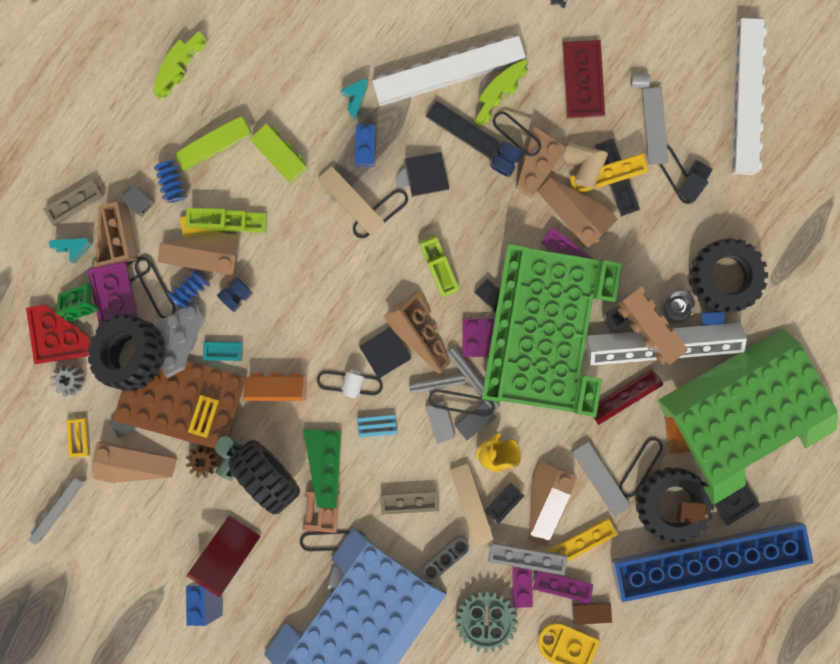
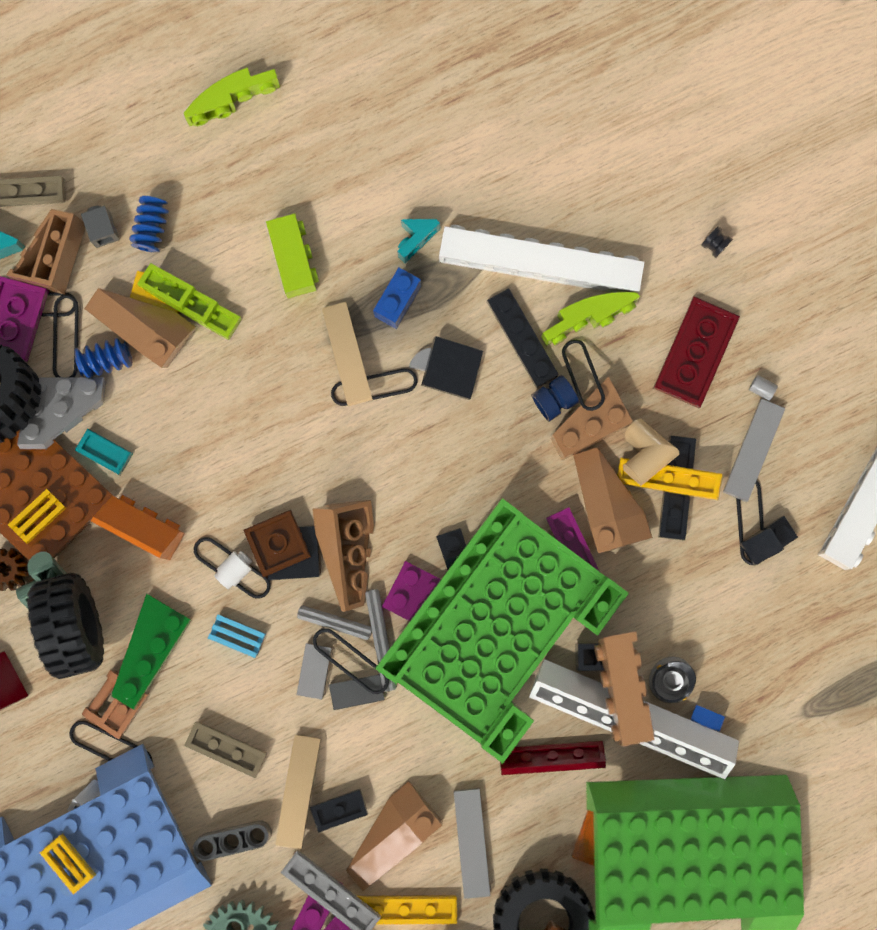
camera: 30 degrees right, 5 degrees down
lime slope [174,116,252,171] -> none
dark blue wheel [217,276,253,312] -> none
lime slope [418,234,460,298] -> none
yellow helmet [476,433,521,472] -> none
black piece [619,438,663,497] -> none
black tyre [689,238,768,313] -> none
none -> yellow tile [40,833,96,895]
none -> reddish brown tile [243,509,311,577]

